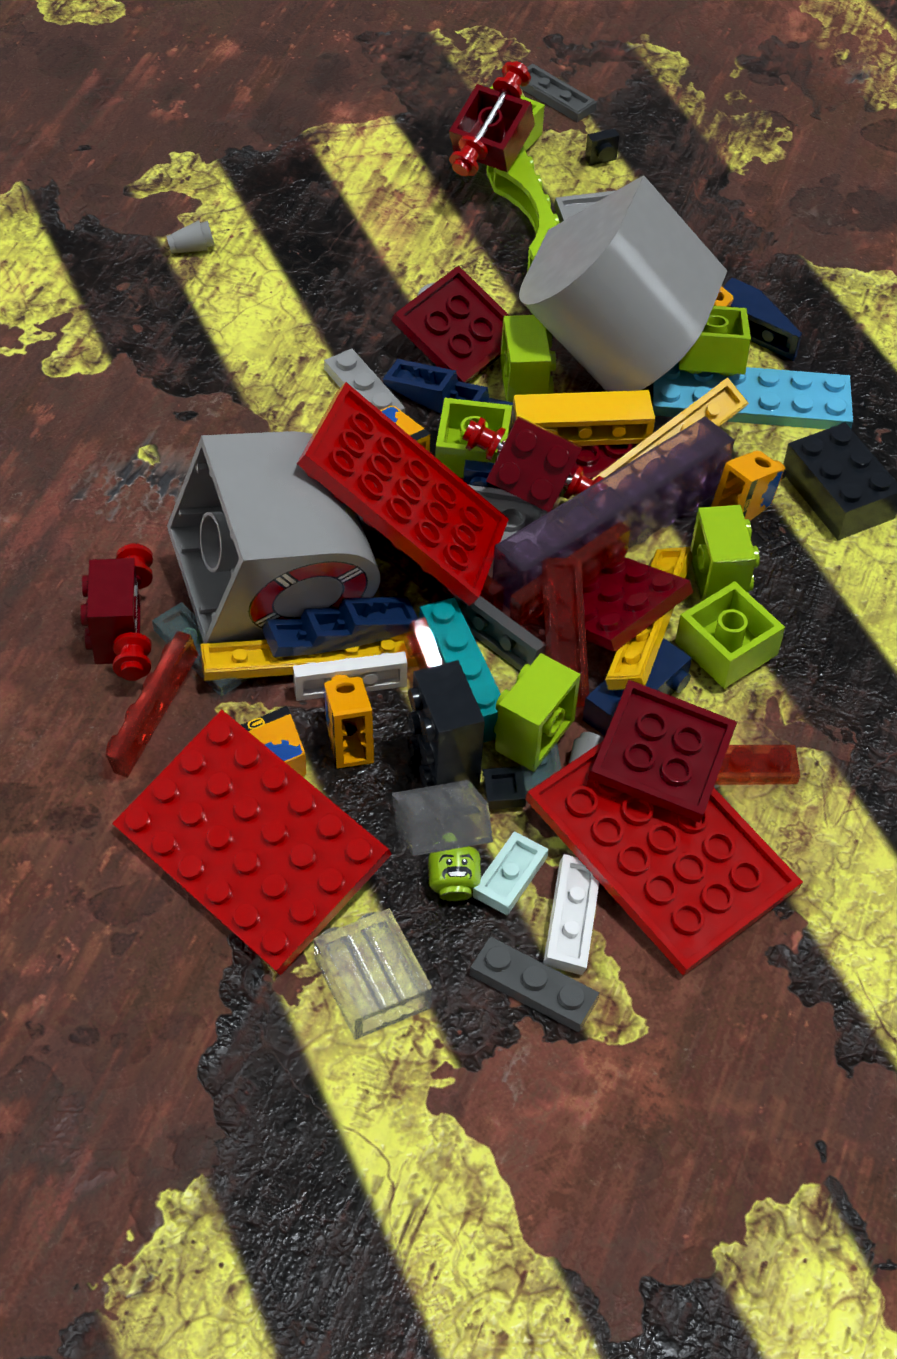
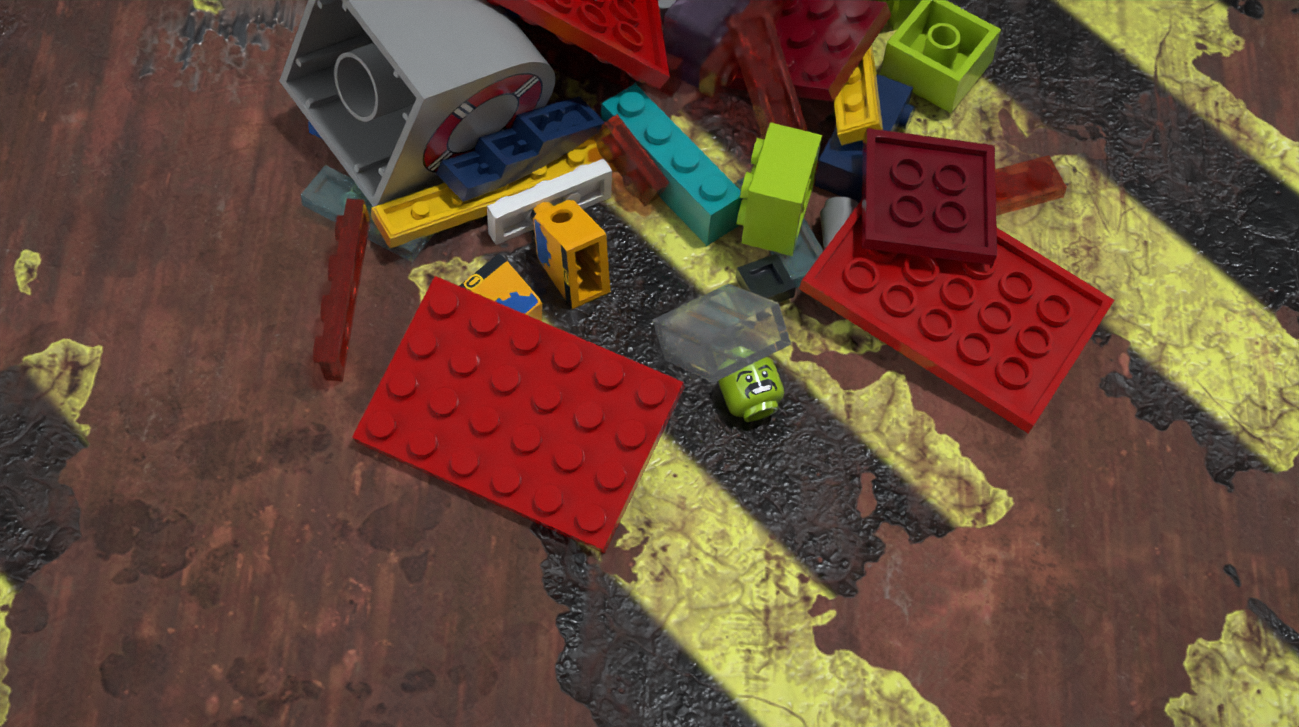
camera: 20 degrees left, 5 degrees up
dark red brick [80,543,153,681] -> none
clear brick [314,908,432,1040] -> none
black brick [407,660,485,801] -> none
dark grey plate [453,595,546,671] -> none
dark grey plate [470,936,599,1033] -> none
light aqua plate [473,831,549,916] -> none
white plate [543,854,599,975] -> none

